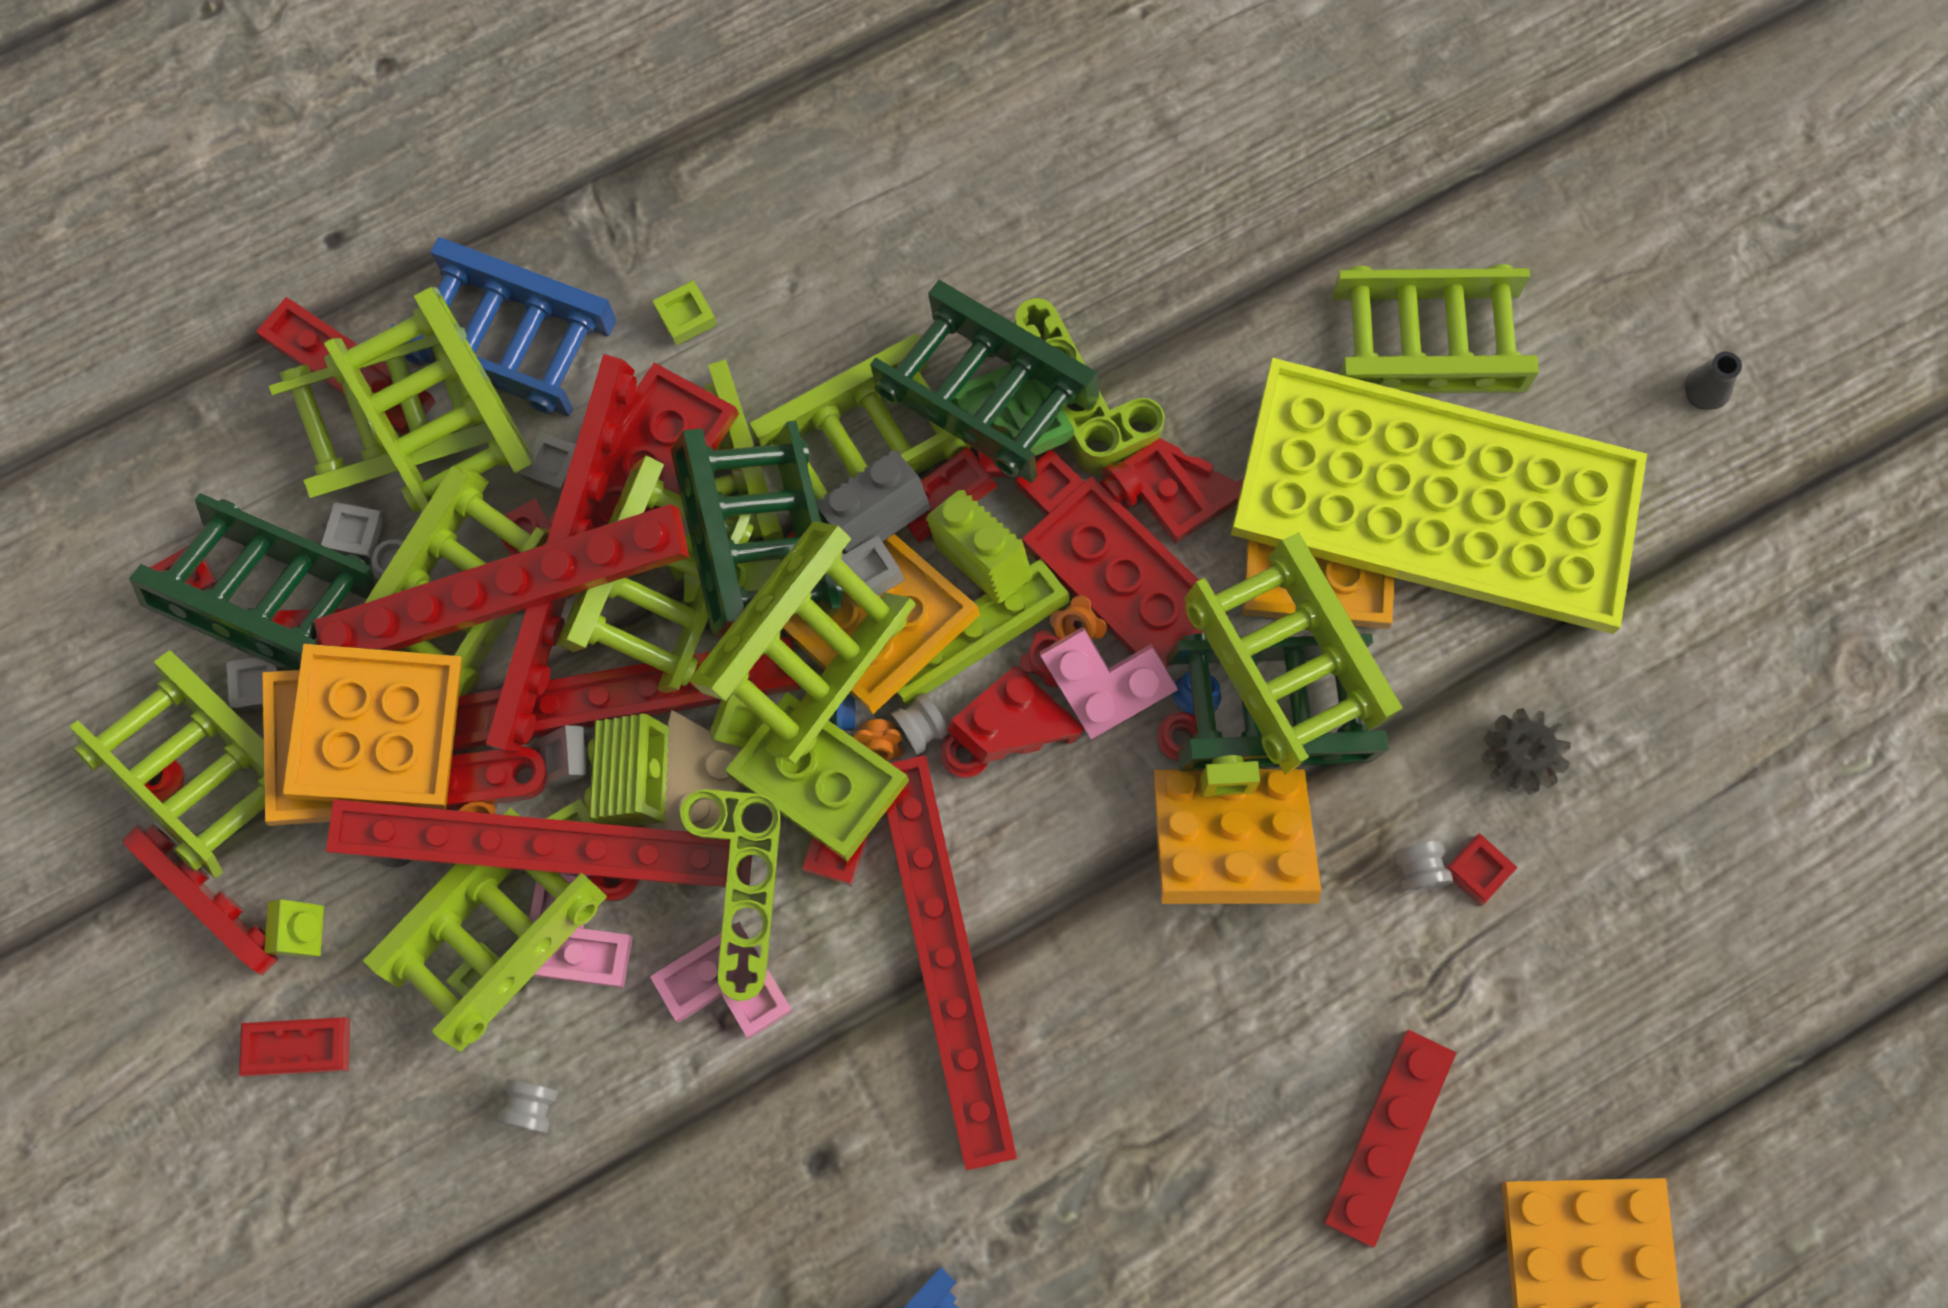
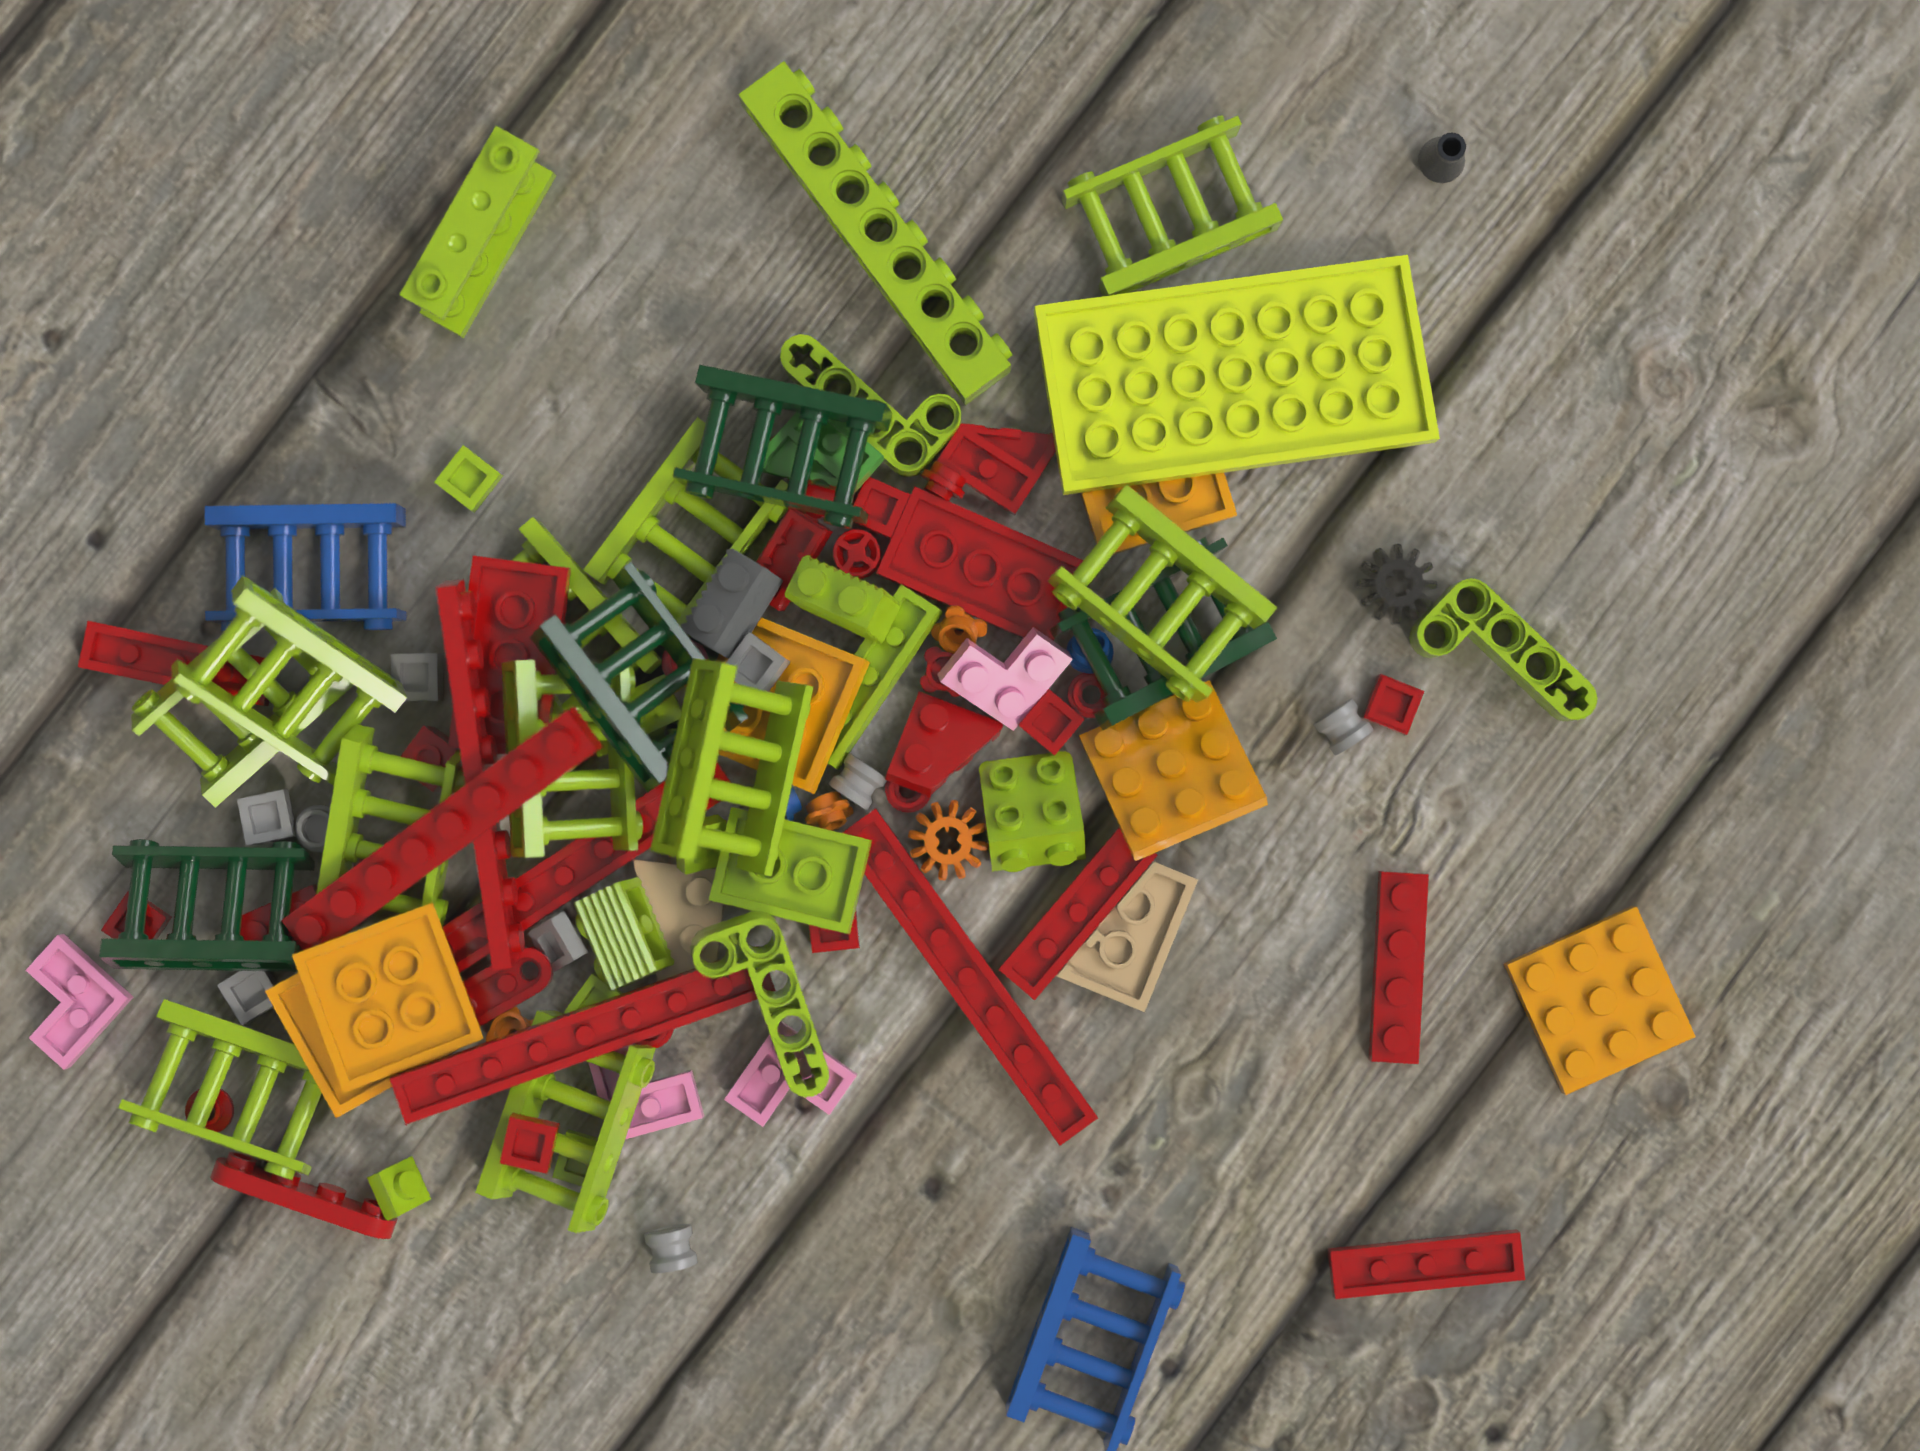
camera: 25 degrees left, 15 degrees up
red plate [239,1017,350,1077] -> none
lime plate [1200,755,1260,797] -> none
none -> bright pink plate [25,934,134,1070]
none -> lime fence [399,126,556,339]
none -> red plate [499,1113,560,1174]
none -> lime brick [738,61,1013,406]
none -> red wheel [833,529,881,579]
none -> orange gear [908,800,989,881]
none -> lime bracket [979,751,1086,872]
none -> red plate [998,827,1158,1000]
none -> red plate [1018,689,1085,756]
none -> tan wing [1056,861,1198,1012]
none -> lime beam [1409,578,1598,721]

